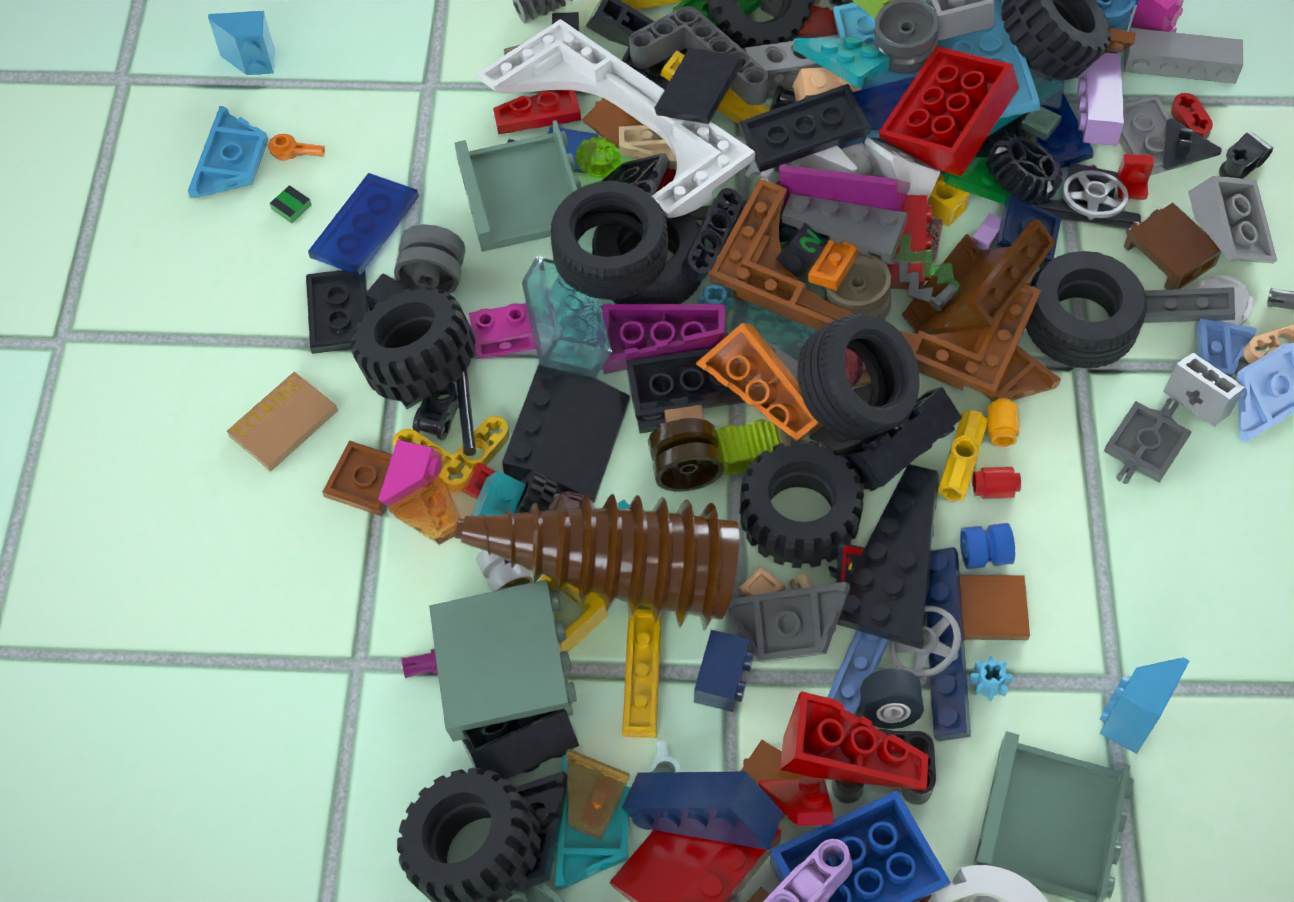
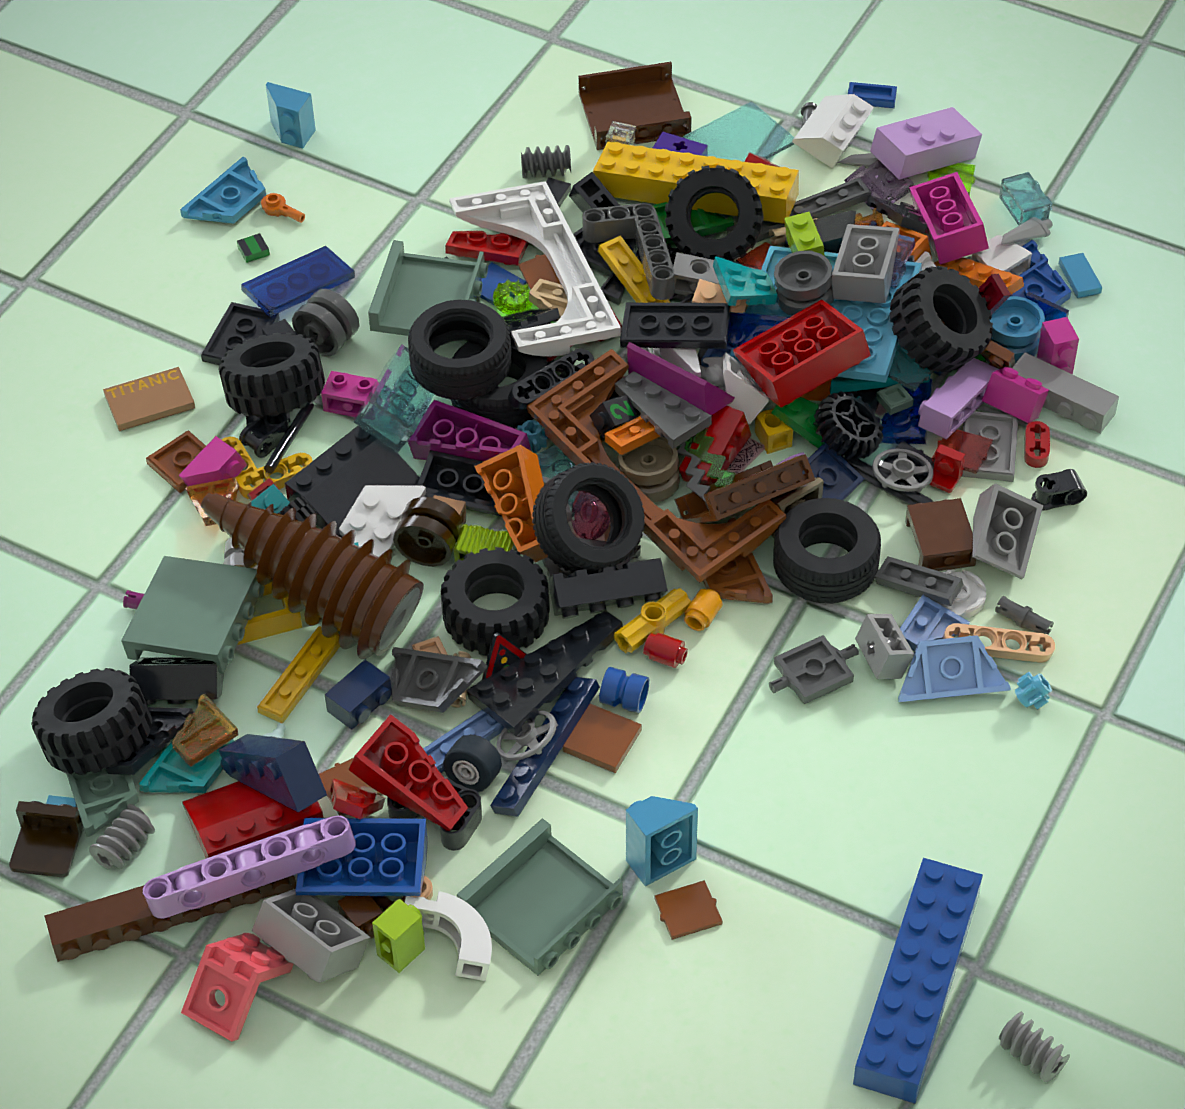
camera: 25 degrees right, 10 degrees down
black tile [654,48,743,124] -> none
medium azure gear [969,656,1013,701] -> none
black piece [1163,119,1222,170] -> none
none -> white wing [339,485,426,557]
none -> dark orange piece [654,880,723,940]
none -> clear red piece [932,429,993,474]
none -> dark pink brick [982,367,1049,423]

